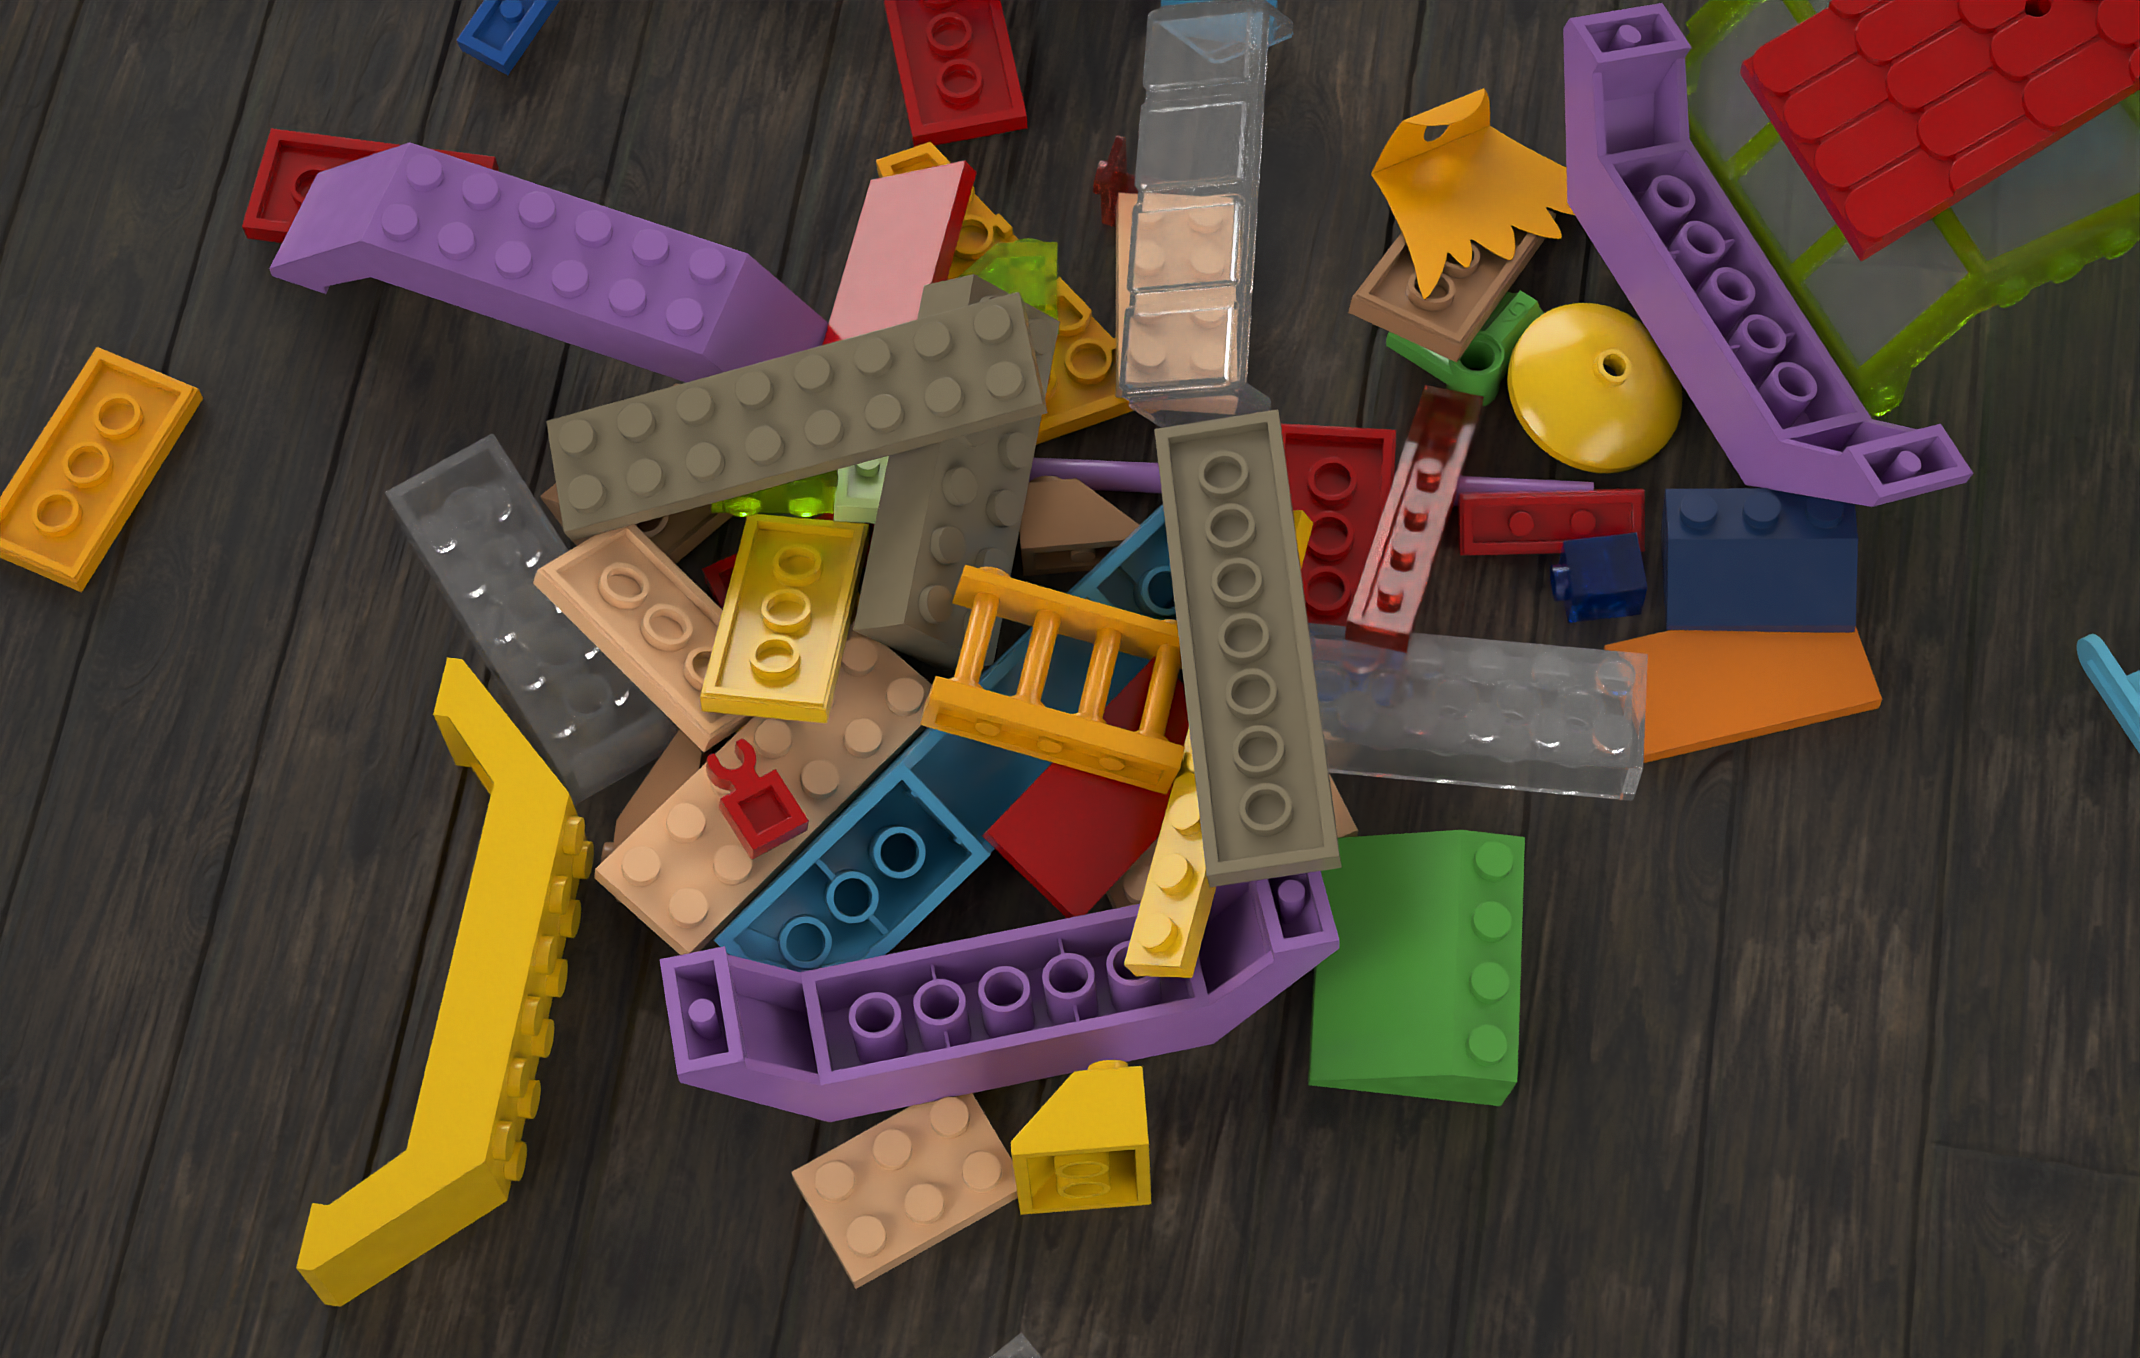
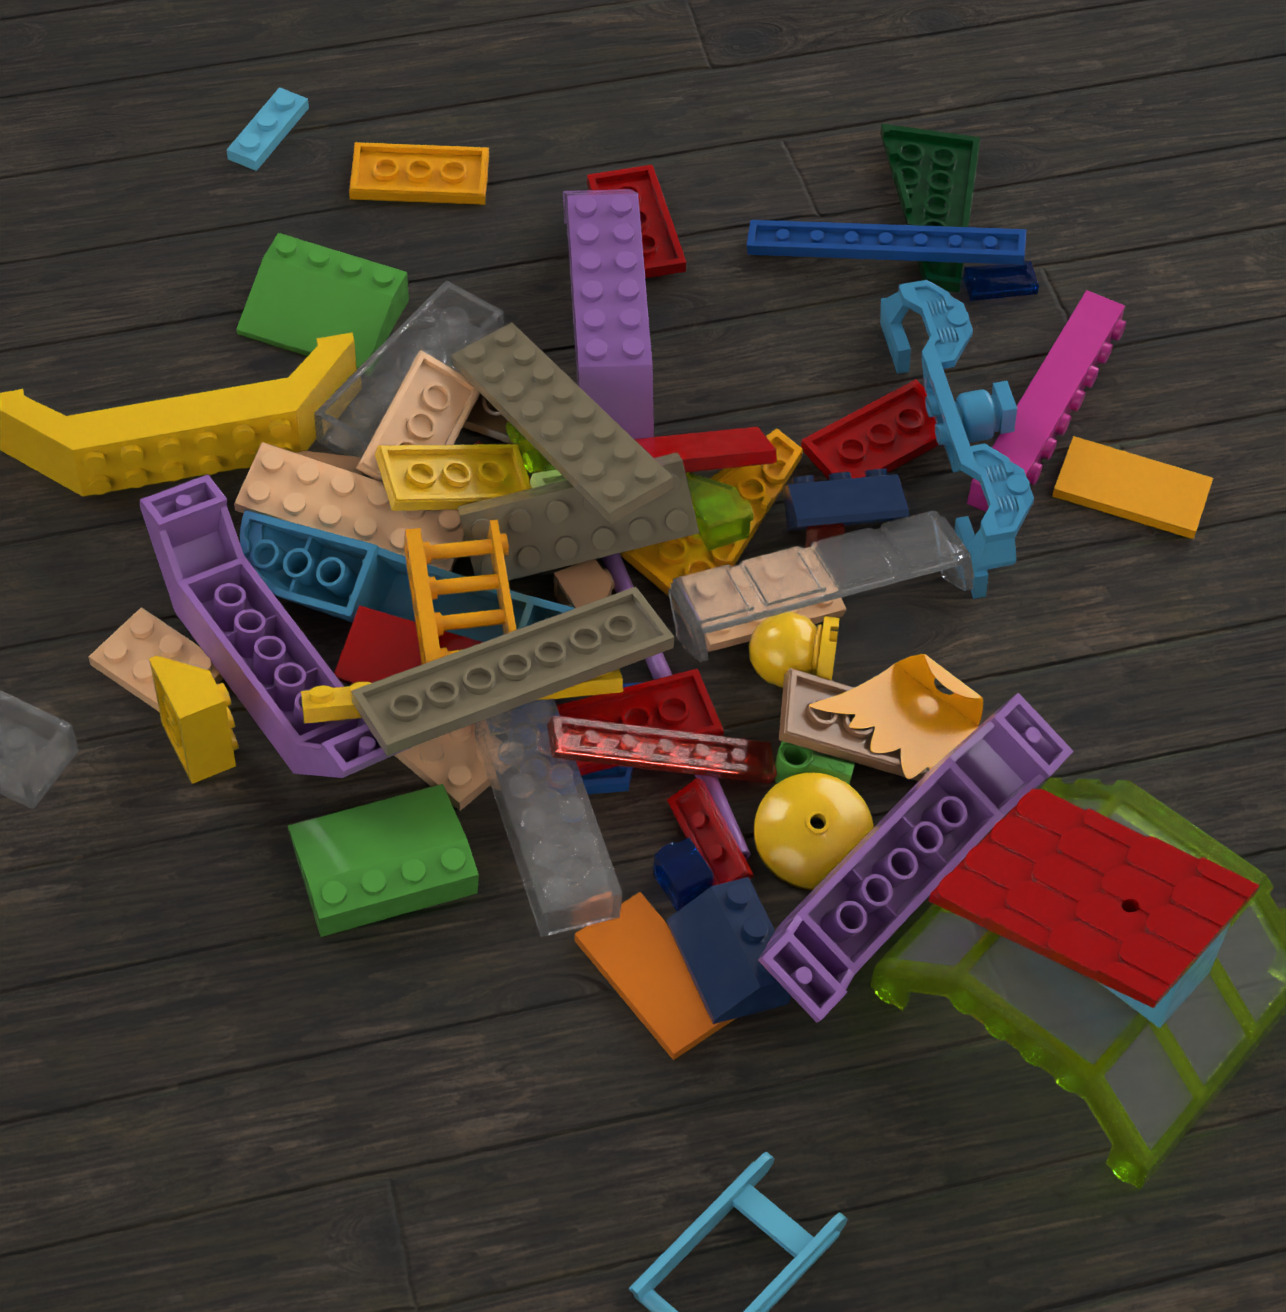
camera: 60 degrees right, 10 degrees down
red plate [706,738,809,860] -> none
none -> bright green slope [236,233,409,374]
none -> yellow tile [749,612,840,688]
none -> dark blue slope [783,469,909,531]

